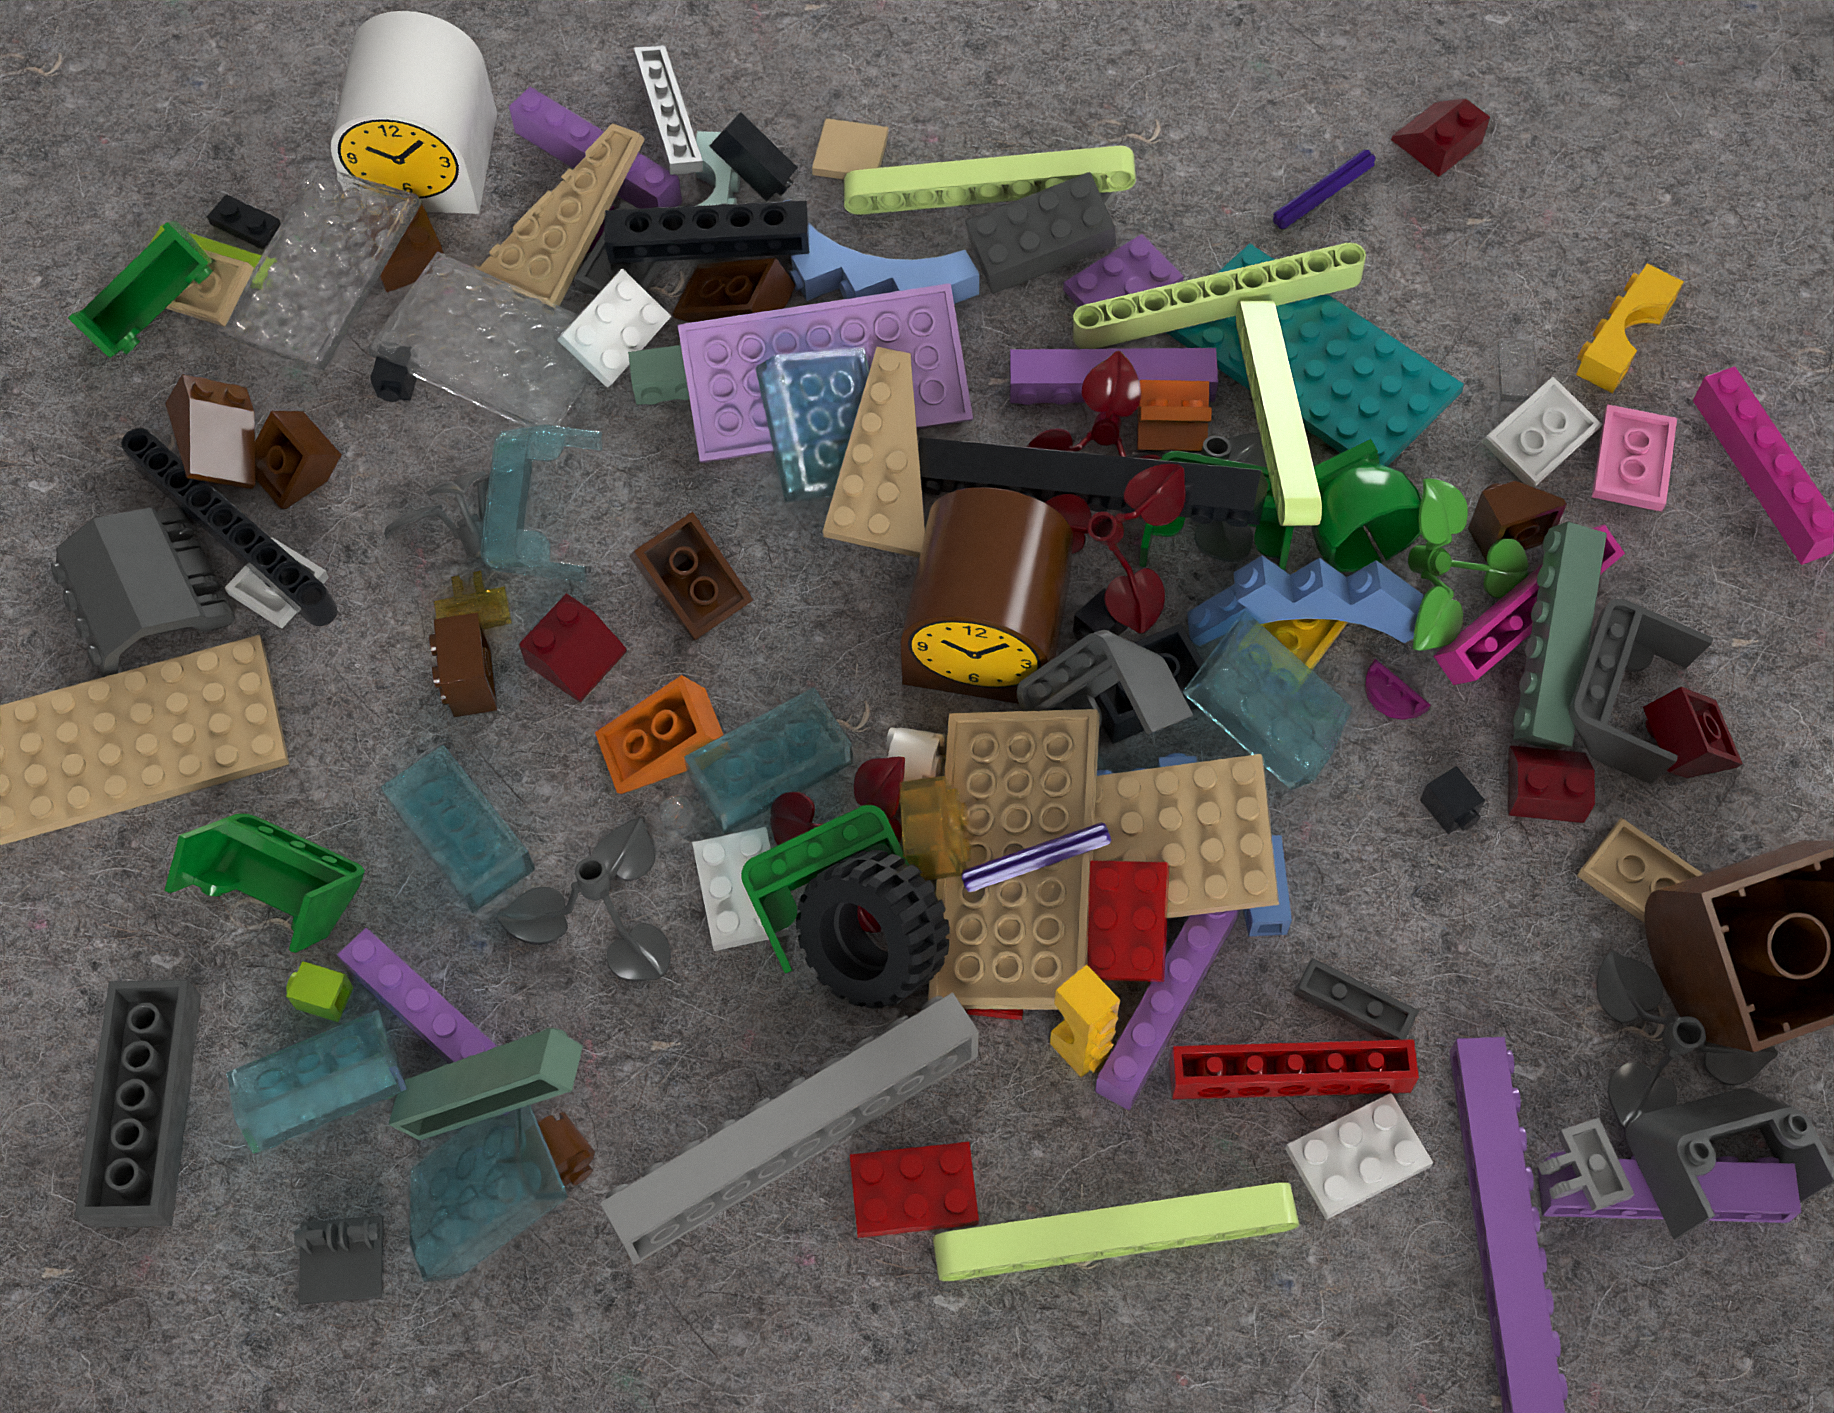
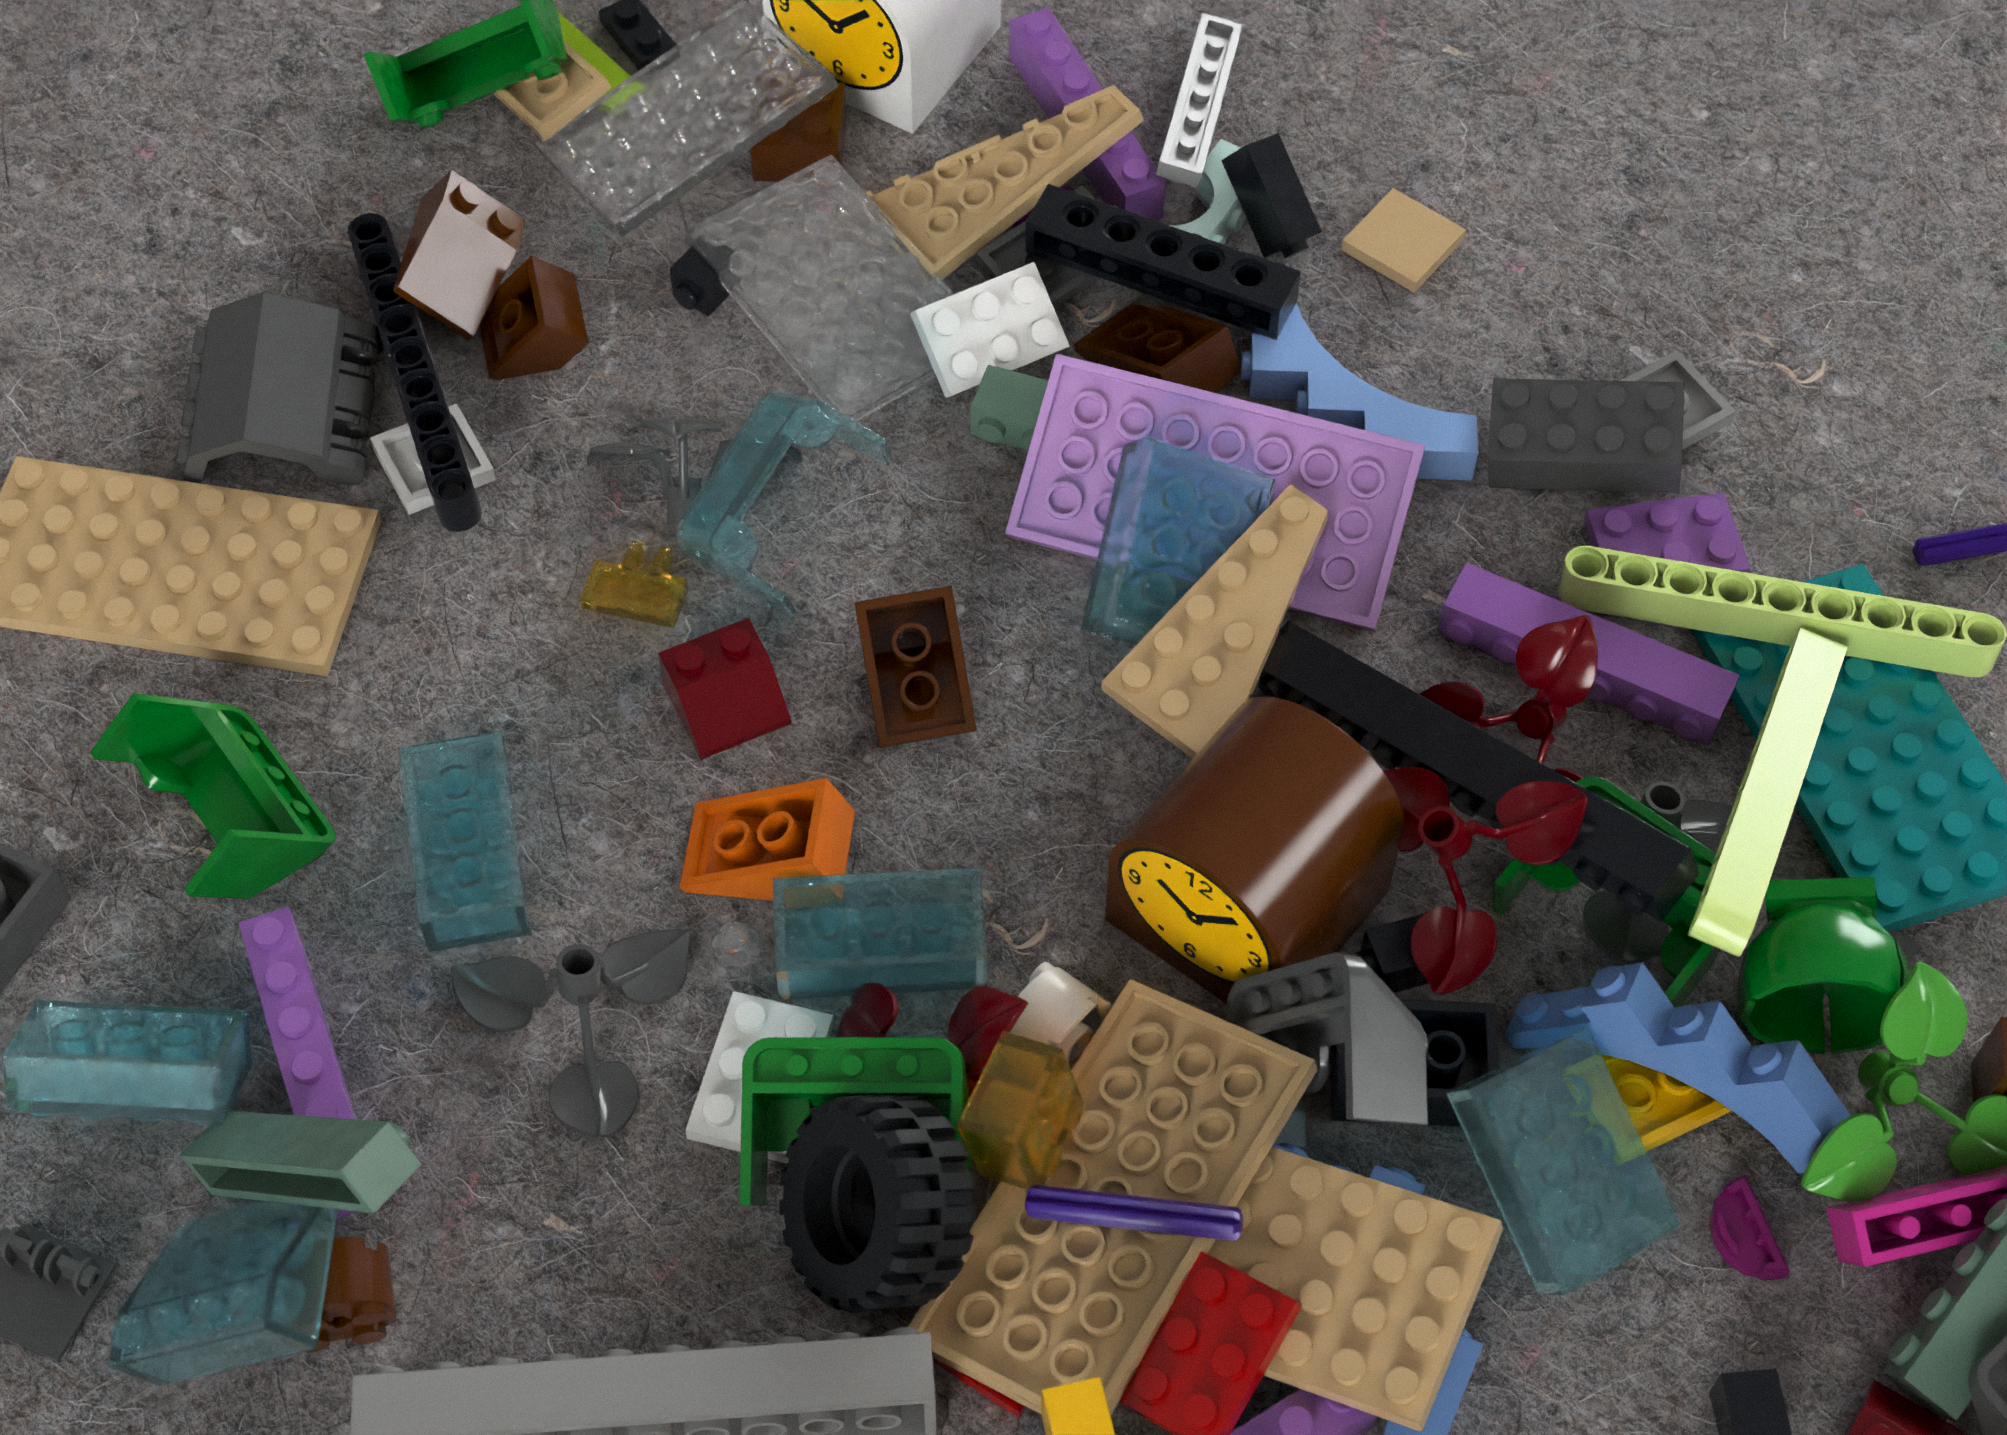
camera: 25 degrees right, 5 degrees down
lime brick [286,961,354,1022] -> none
reddish brown brick [429,612,498,717] -> none
yellowish green beam [844,146,1136,215] -> none
orange bracket [1137,380,1212,451] -> none

